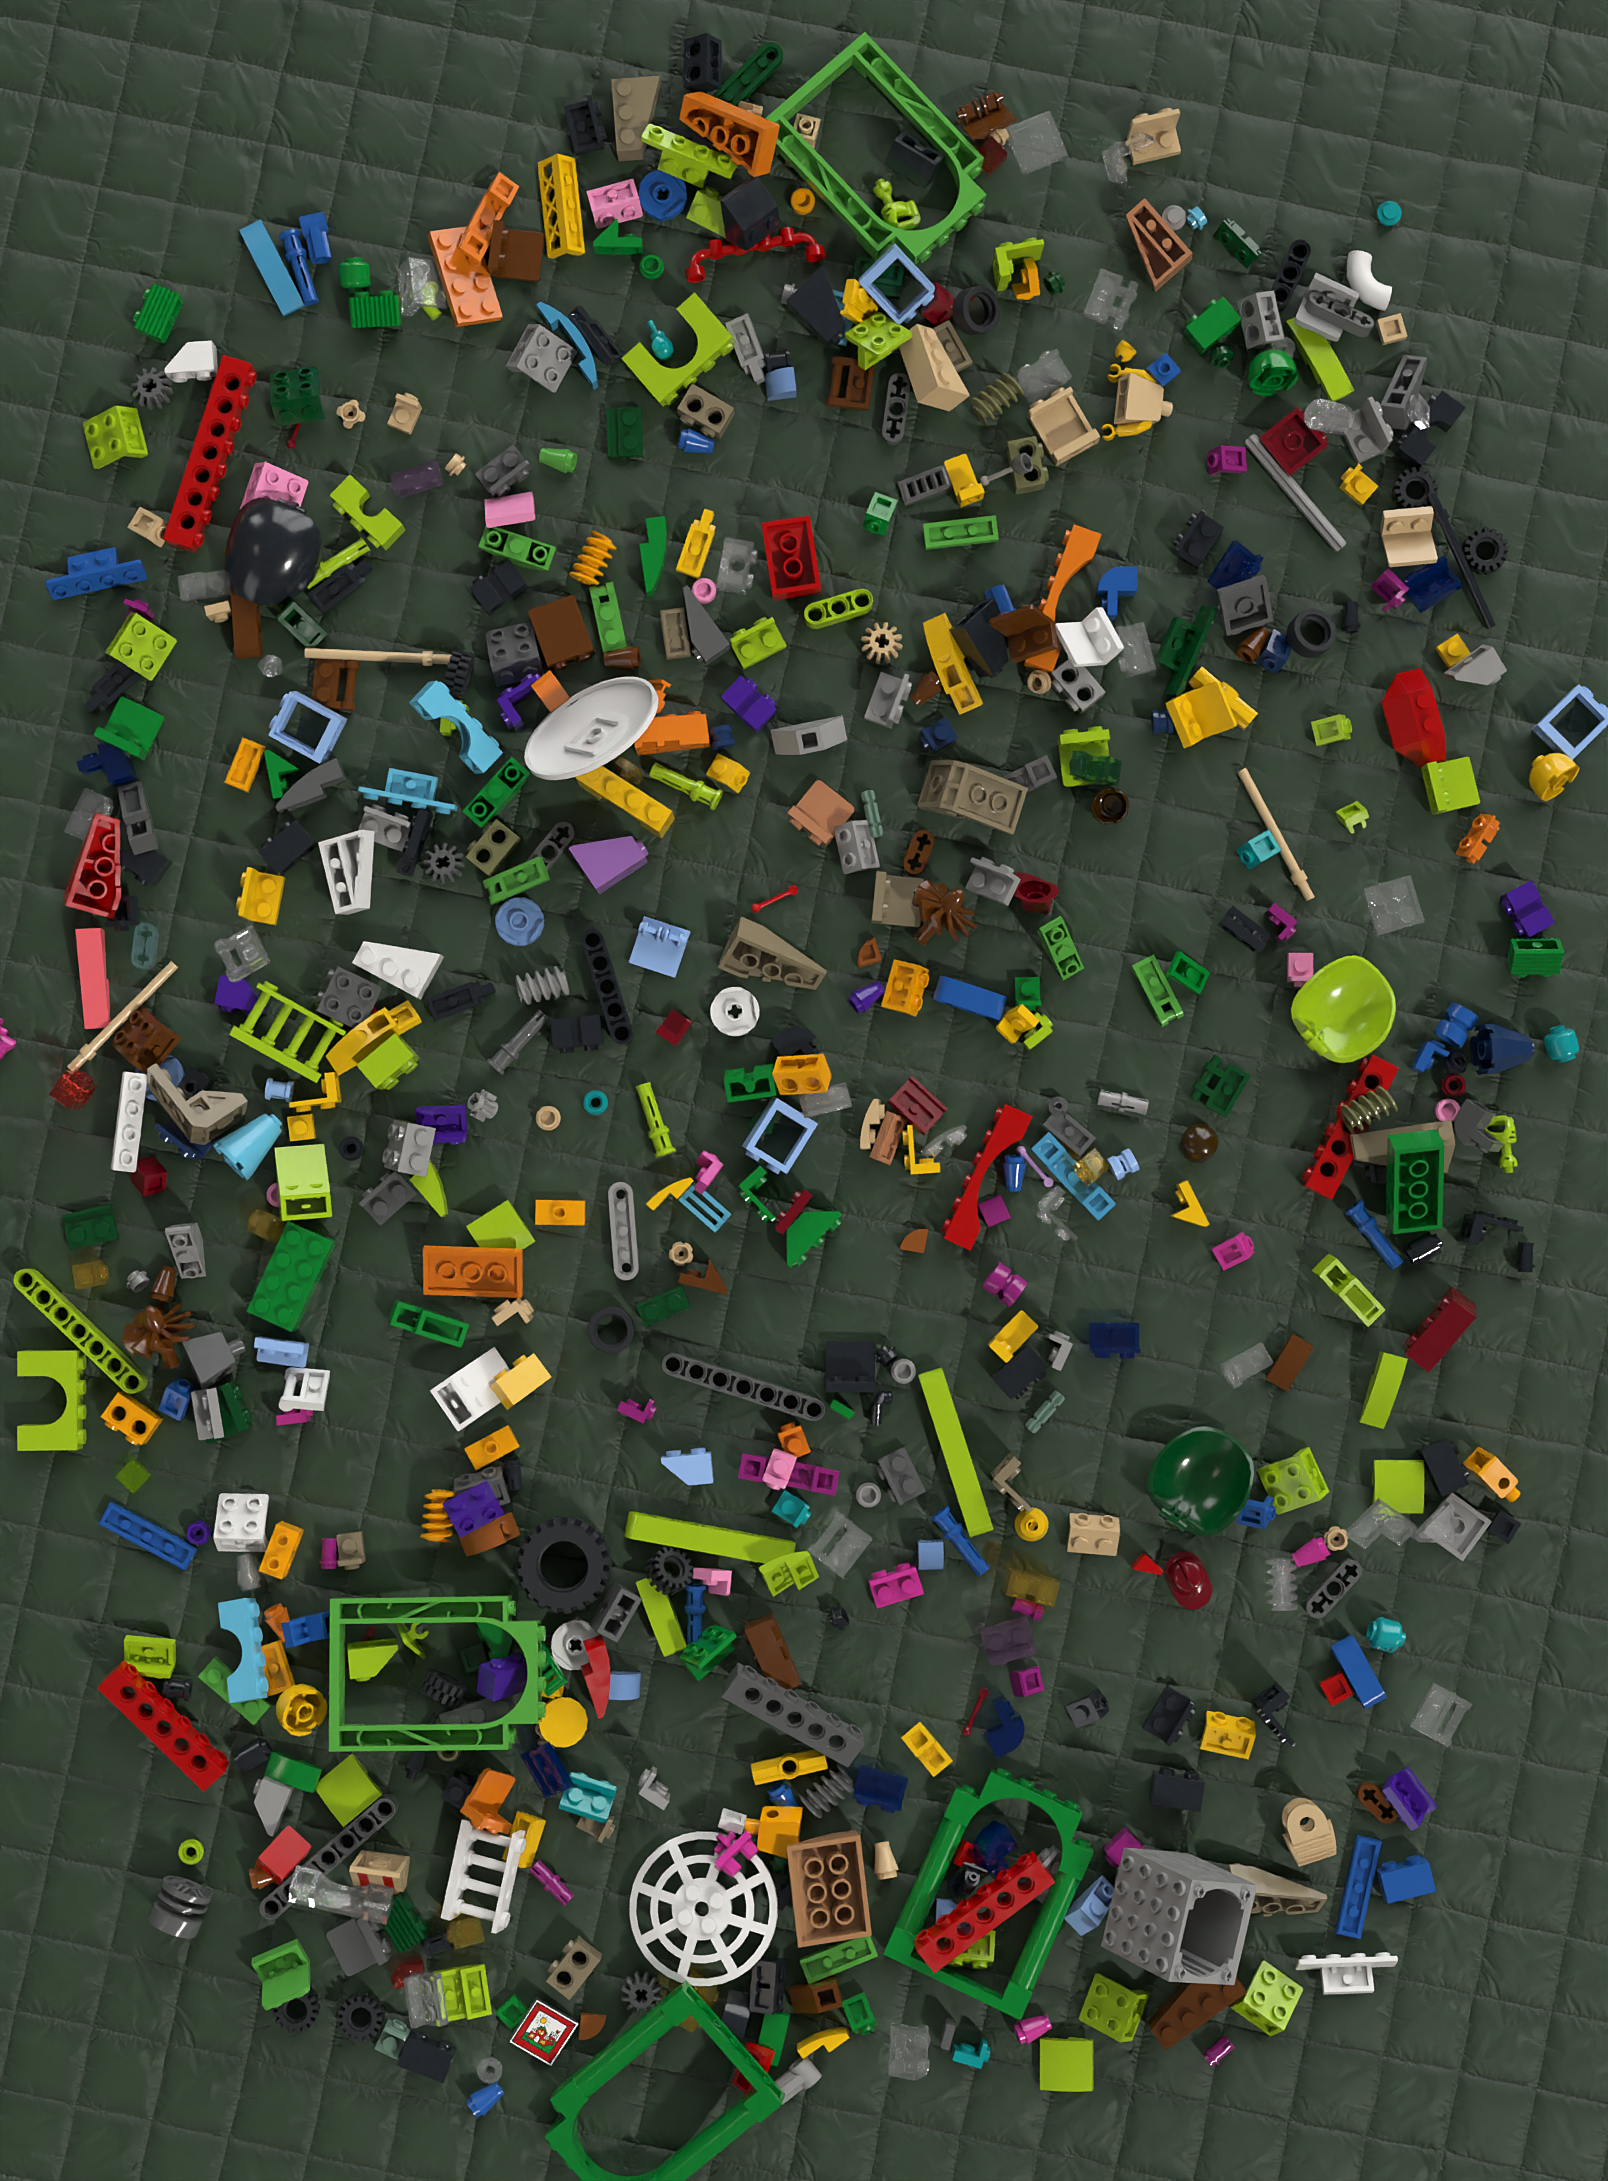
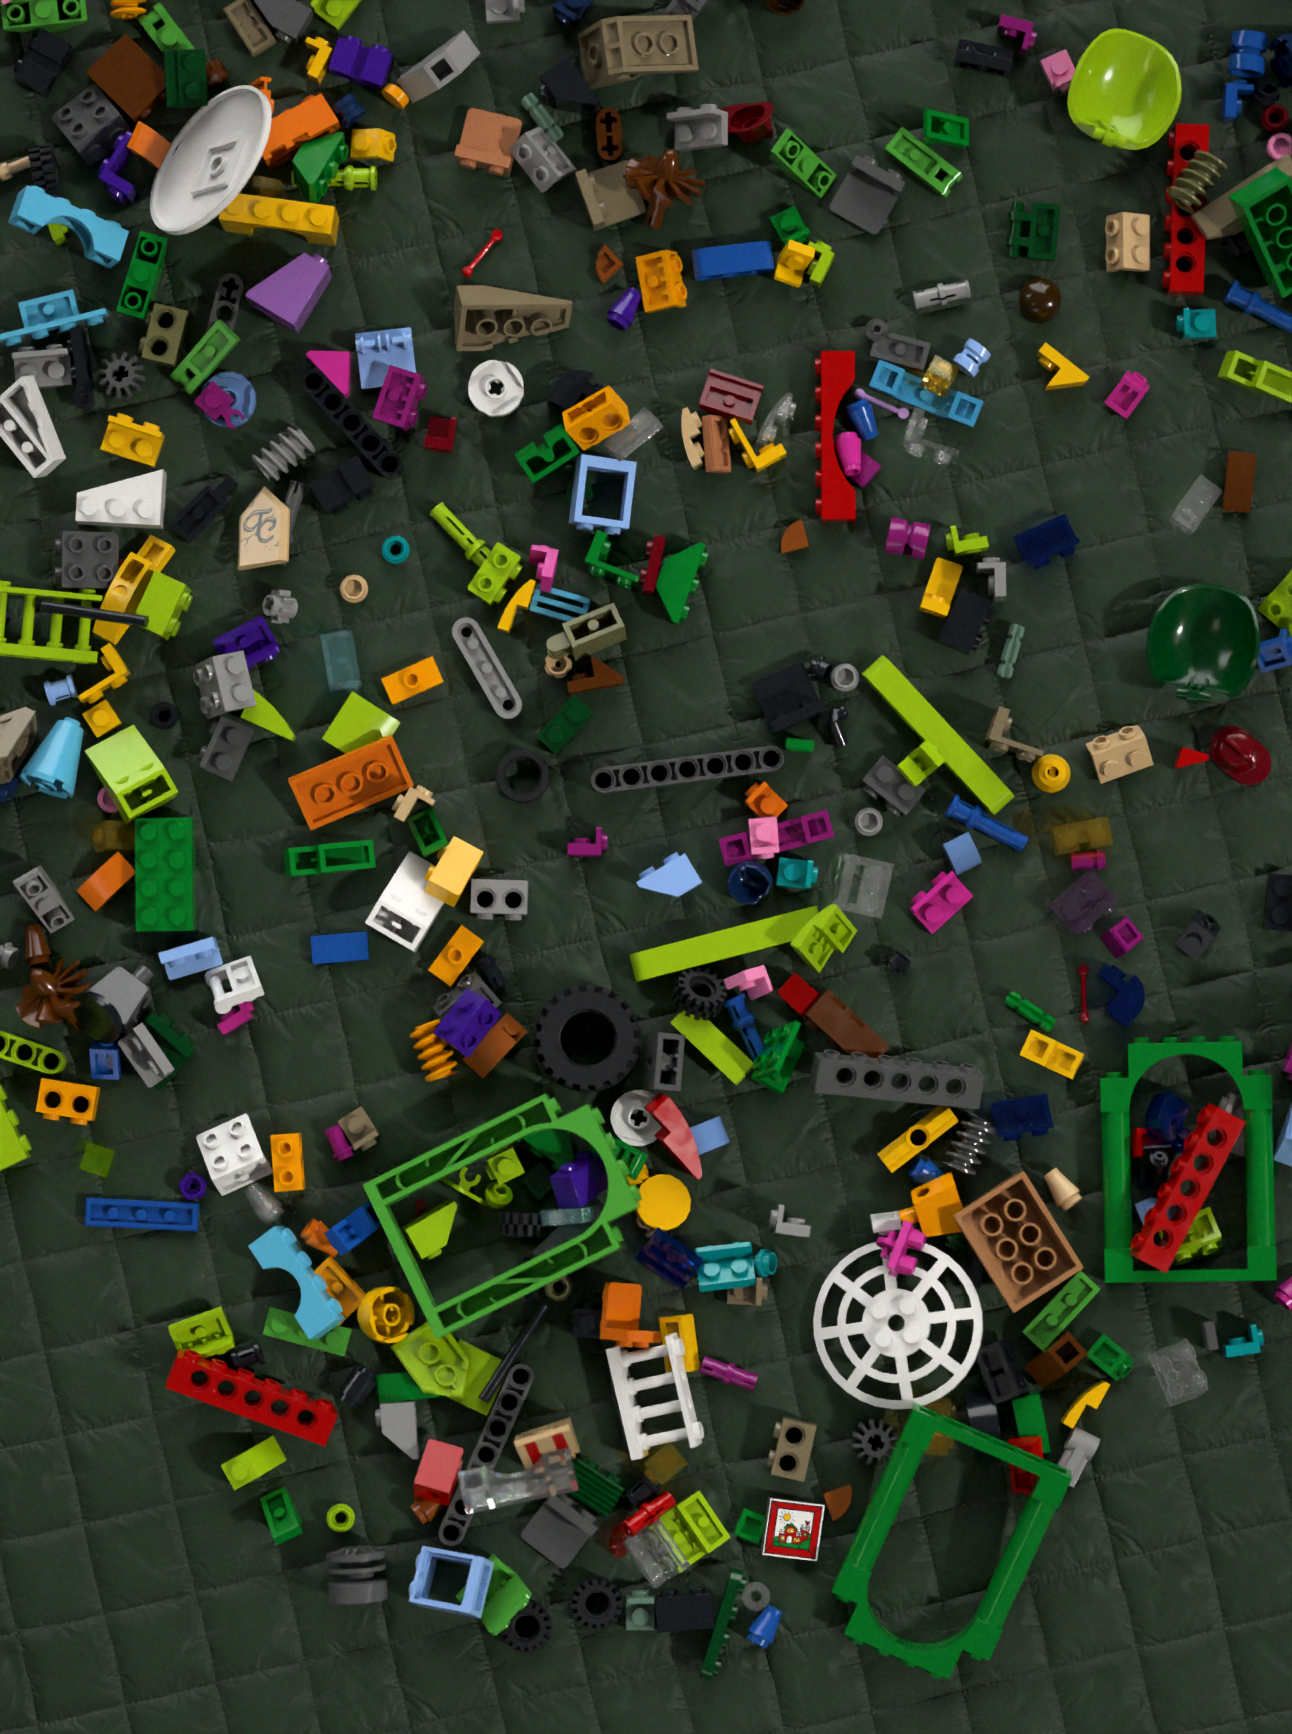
camera: 25 degrees left, 0 degrees up
none -> black bar [40,601,149,627]
none -> black tile [74,991,123,1044]
none -> orange slope [76,852,135,912]
none -> yellow bracket [100,413,165,468]
none -> dark green plate [163,49,208,108]
none -> magenta plate [194,381,245,430]
none -> lime slope [221,1435,287,1491]
none -> tan tile [238,486,290,571]
none -> green slope [259,1486,303,1545]
none -> green slope [292,132,348,204]
none -> yellow bracket [305,36,334,85]
none -> dark pink slope [306,350,351,398]
none -> blue tile [310,931,369,964]
none -> clear light blue hinge [320,630,362,692]
none -> magenta bracket [372,365,427,432]
none -> light orange tile [381,83,409,110]
none -> lime tile [390,1321,469,1399]
none -> green slope [407,807,449,858]
none -> light blue window [409,1546,494,1619]
none -> lime bracket [468,542,523,607]
none -> light grey brick [470,879,529,920]
none -> black bar [478,1301,549,1403]
none -> lime brick [484,1144,525,1185]
none -> lime plate [485,1182,513,1209]
none -> black slope [539,56,600,116]
none -> clear light blue beam [540,1206,594,1226]
none -> olive brick [546,602,627,661]
none -> red pin [621,1491,676,1537]
none -> dark green plate [699,1568,747,1680]
none -> dark blue hair [727,860,773,905]
none -> teal plate [754,1249,777,1277]
none -> red slope [777,973,821,1016]
none -> dark grey bracket [829,155,906,235]
none -> dark pink cone [834,432,861,476]
none -> lime bracket [897,740,946,787]
none -> lime bracket [945,525,989,557]
none -> green axle [1004,991,1056,1032]
none -> tan bracket [1105,212,1150,272]
none -> teal bracket [1176,308,1217,340]

